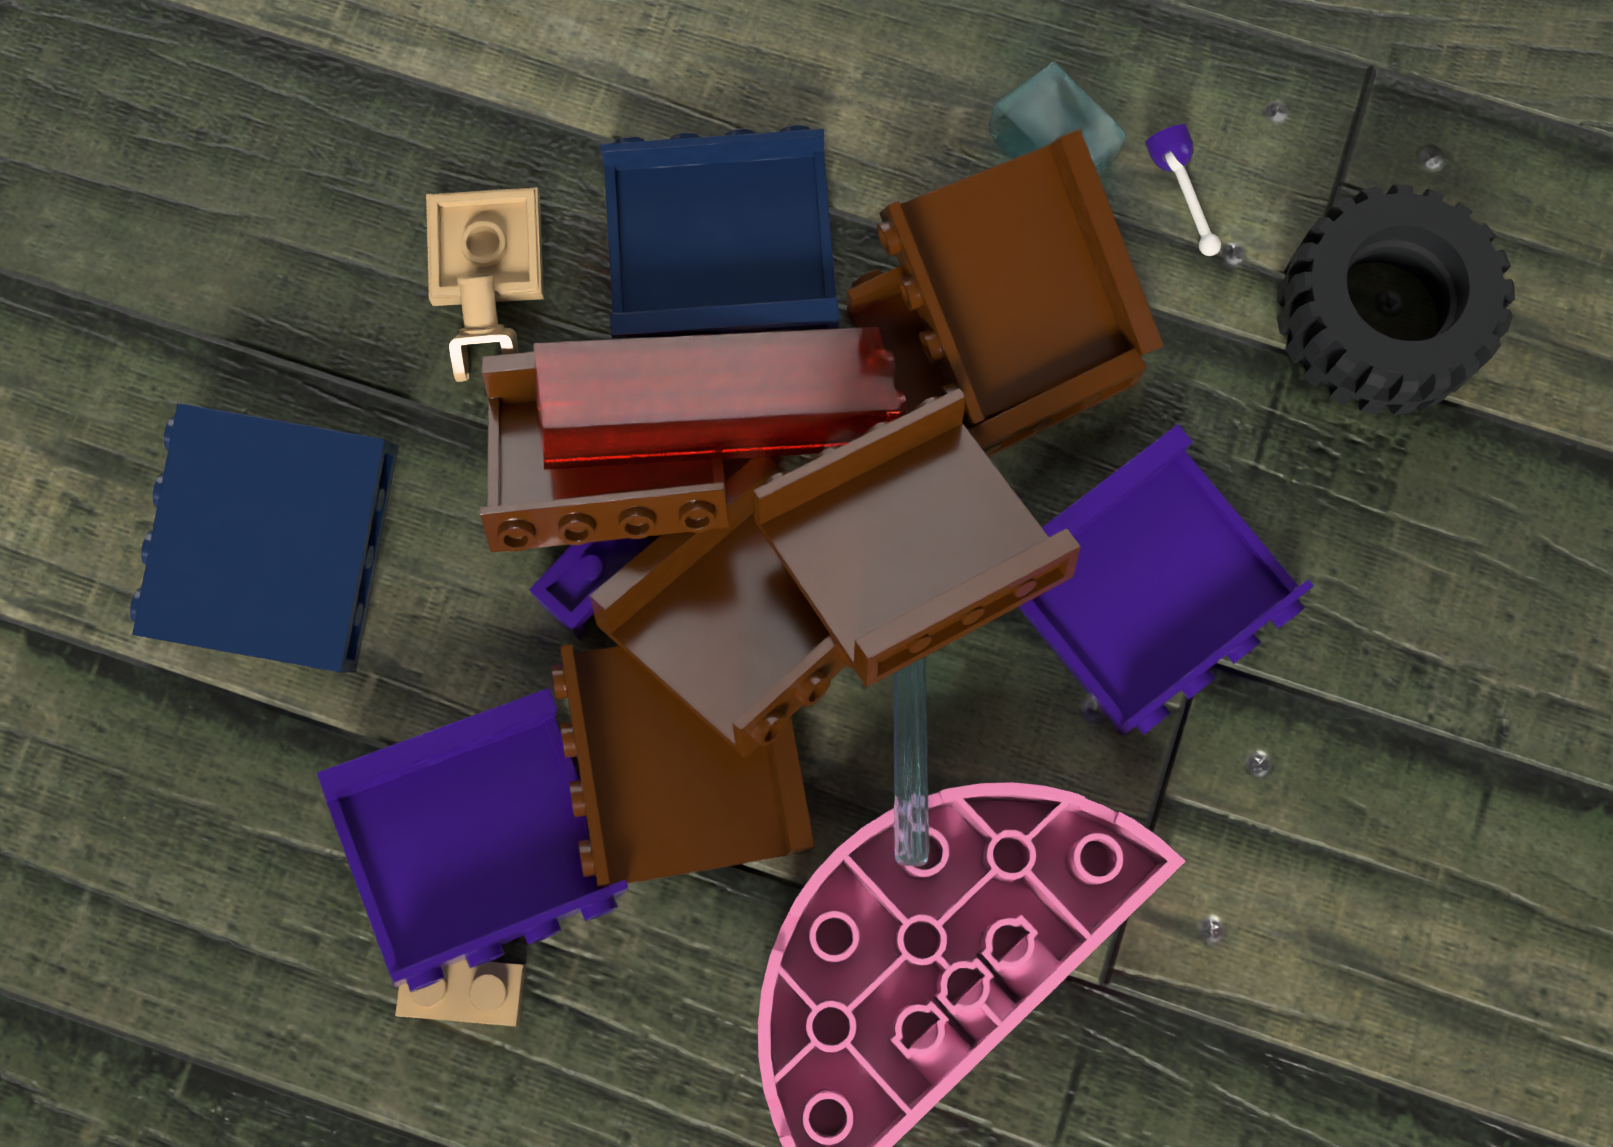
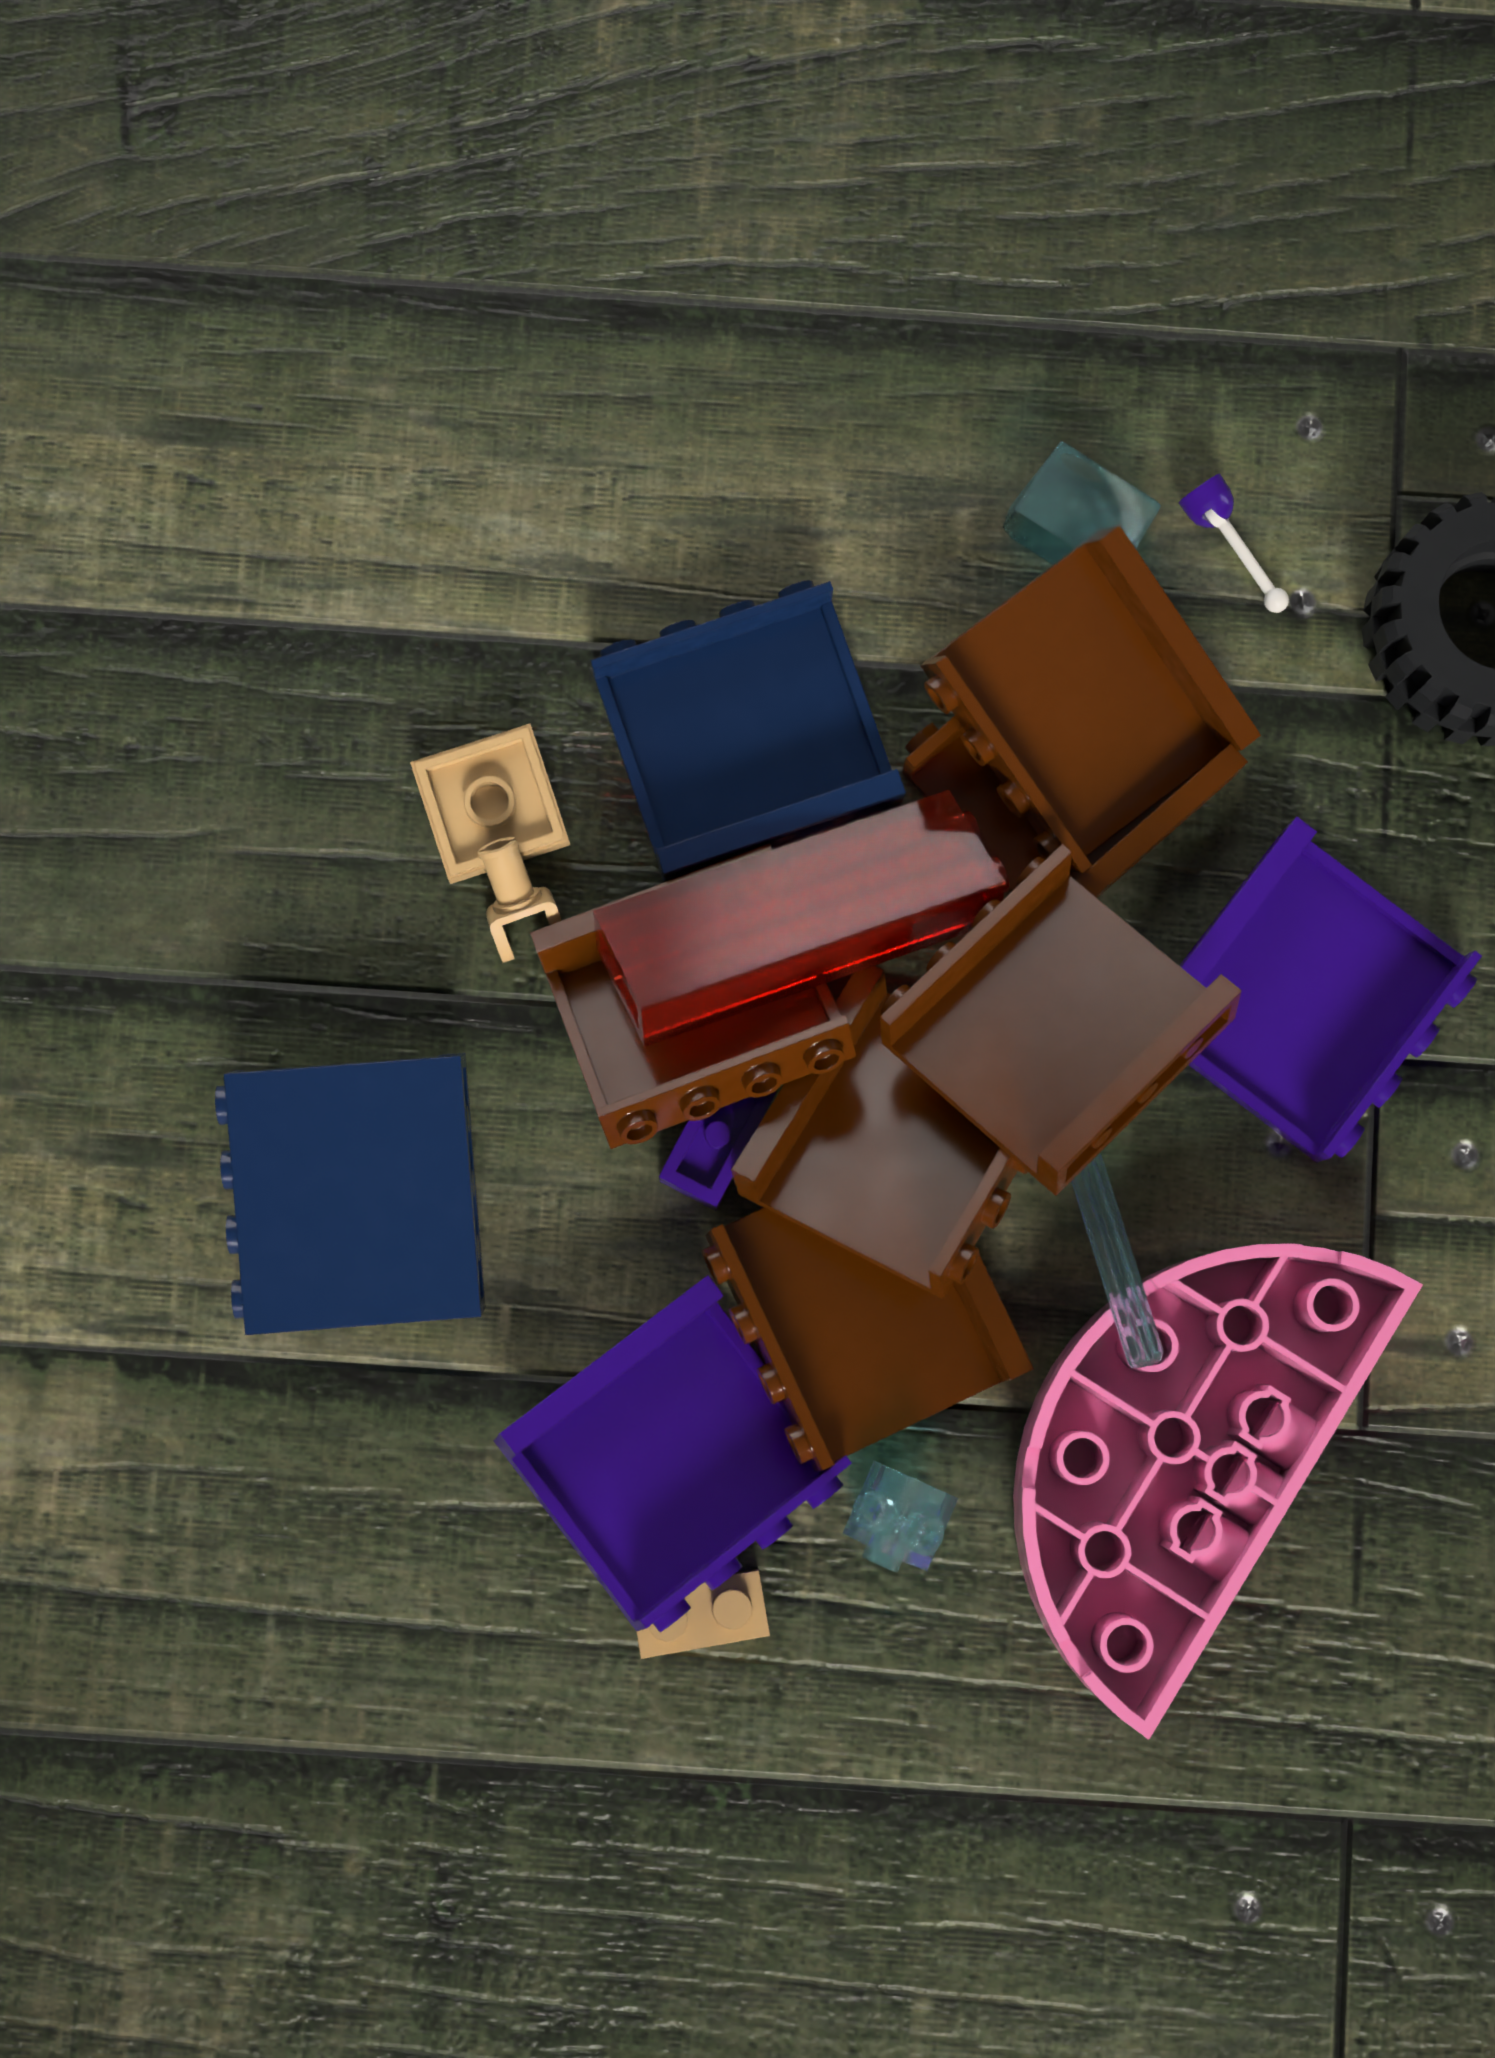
camera: 20 degrees left, 5 degrees up
none -> clear light blue brick [843,1461,959,1573]

